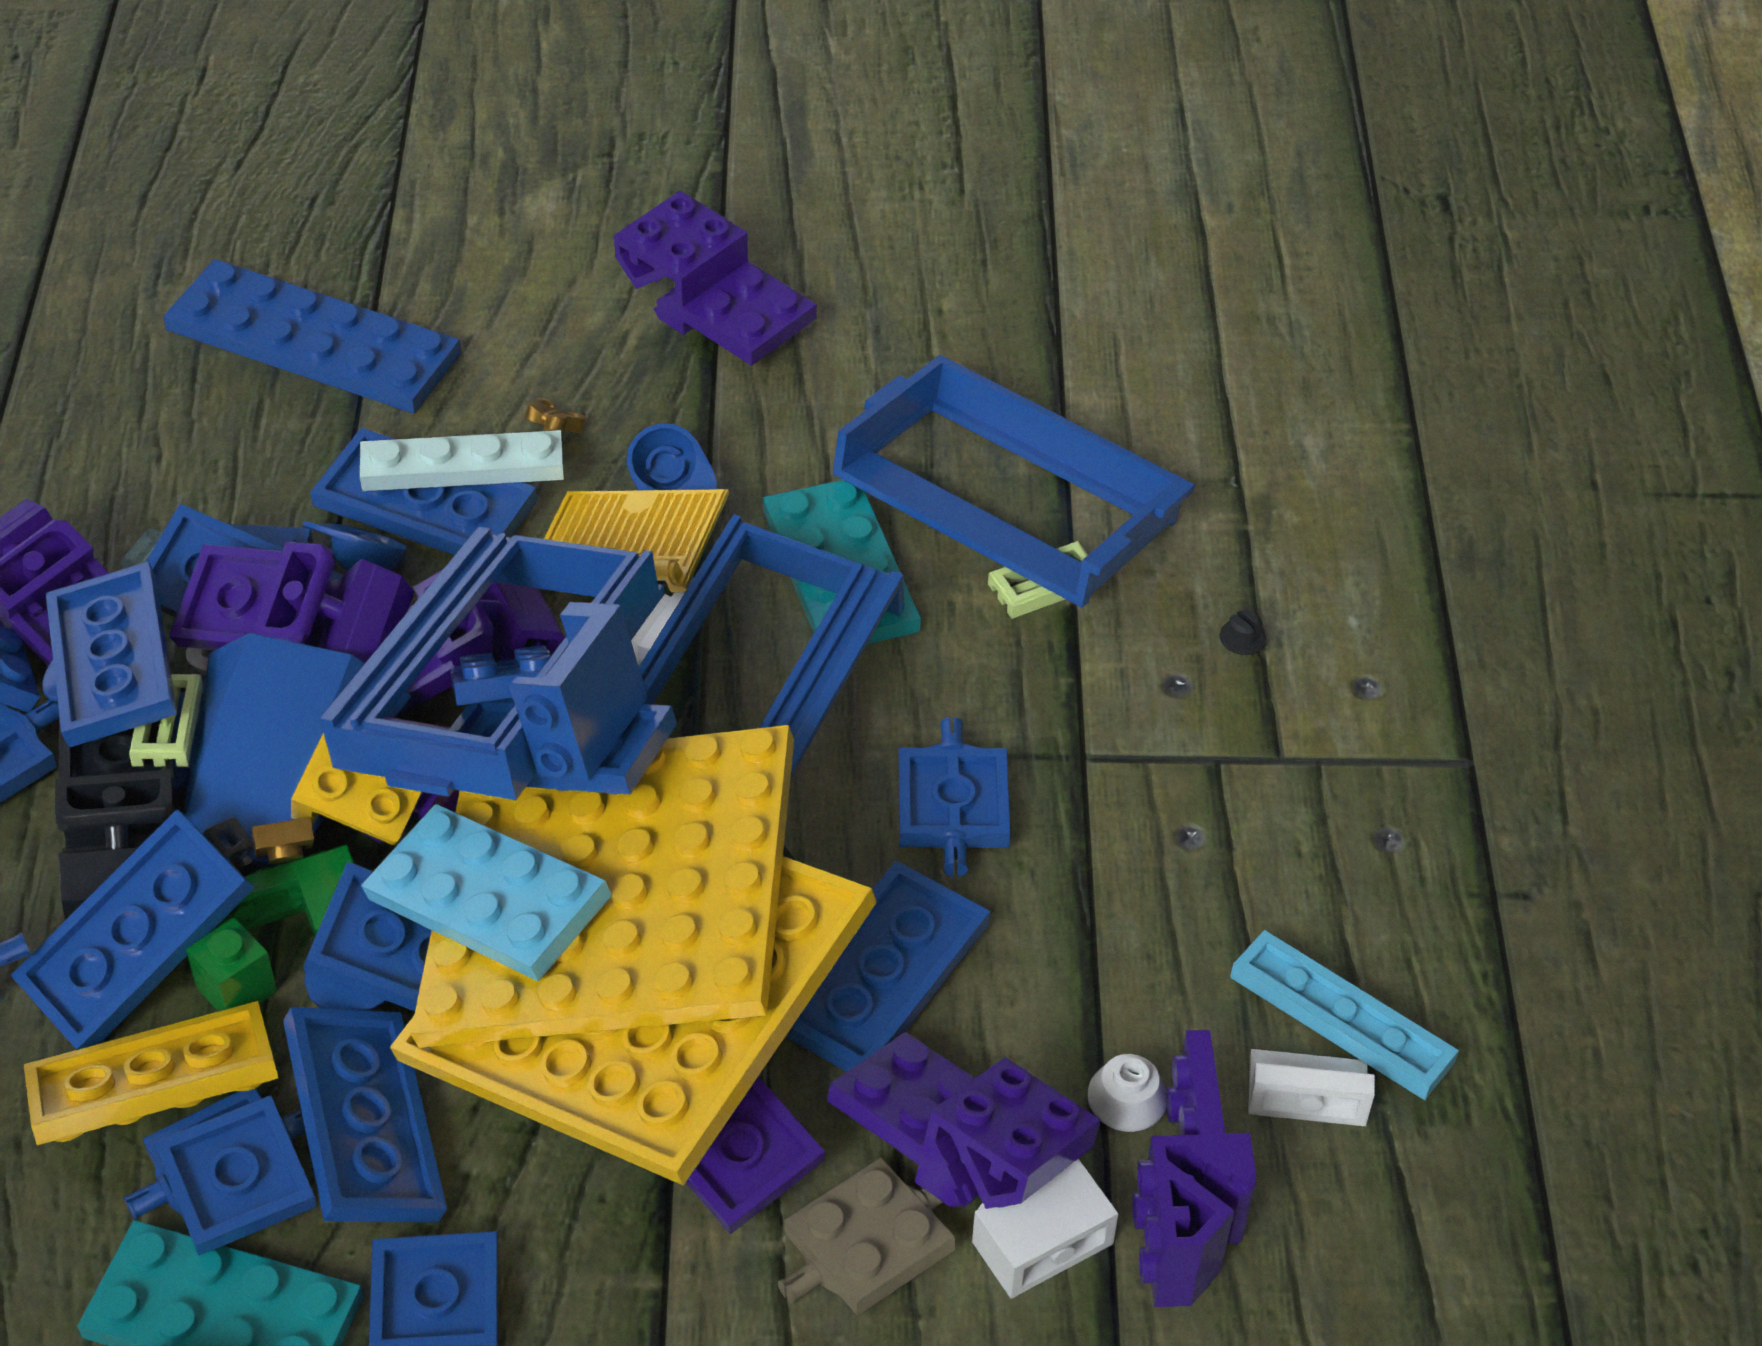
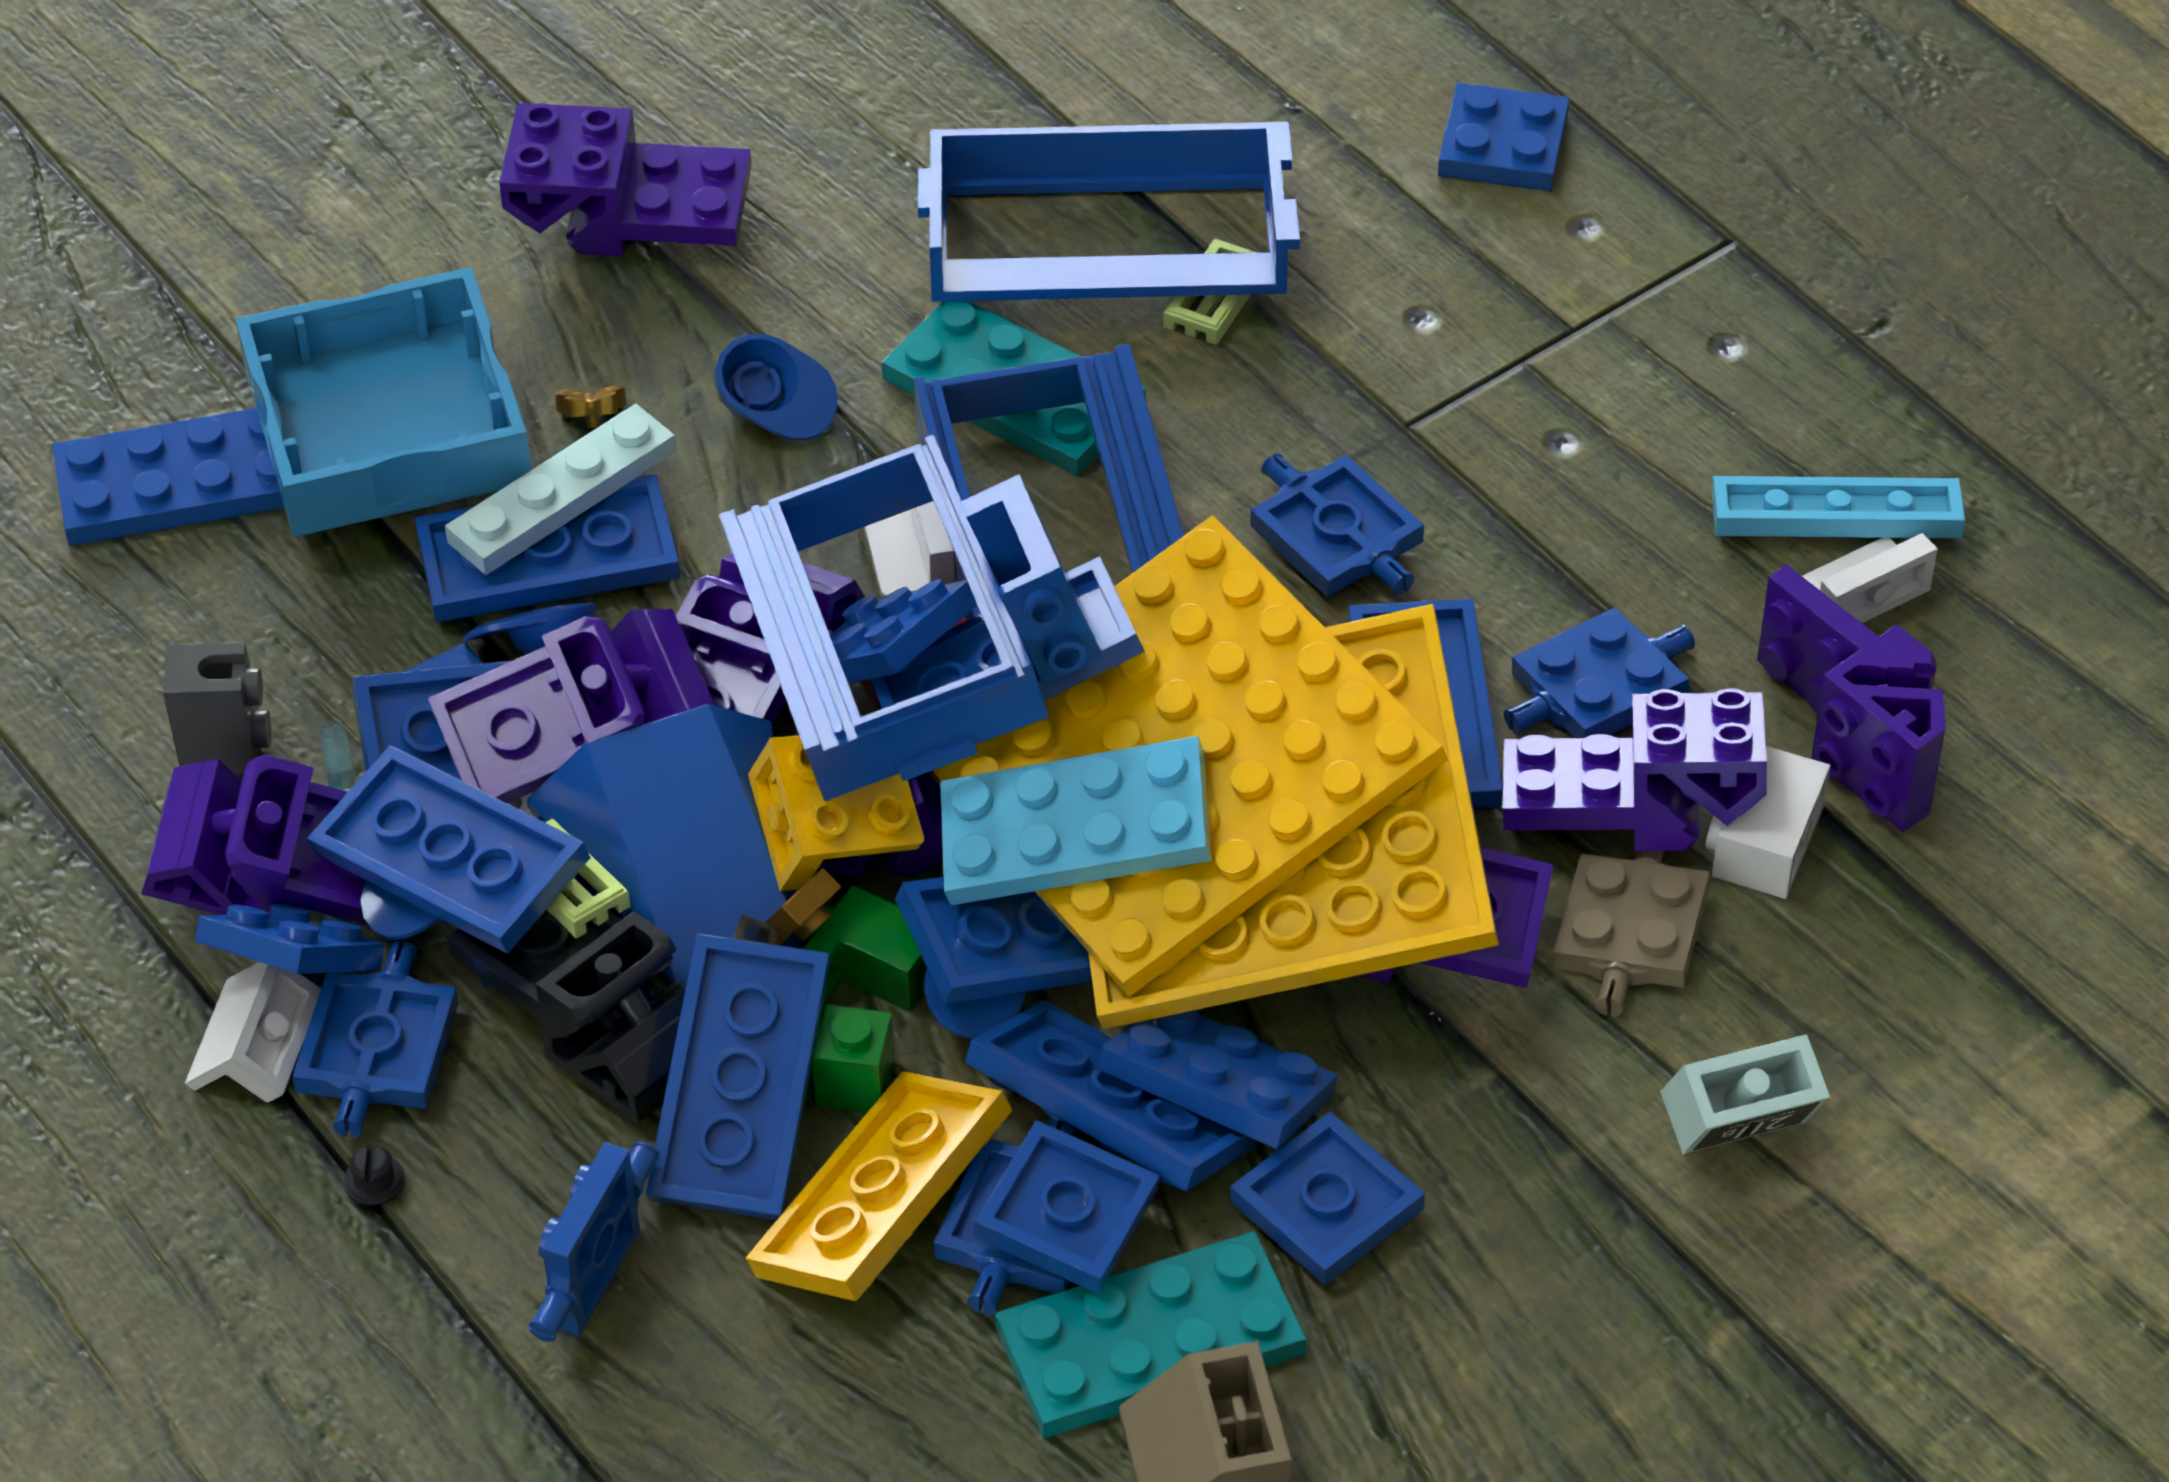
camera: 35 degrees left, 0 degrees up
yellow window [544,489,730,592] -> none
white cone [1088,1054,1167,1132] -> none
black piece [1220,610,1266,655] -> none
none -> dark grey brick [163,642,271,775]
none -> dark azure tile [235,267,532,537]
none -> blue plate [1097,1010,1338,1149]
none -> blue plate [1438,82,1569,191]
none -> blue plate [1504,607,1695,738]

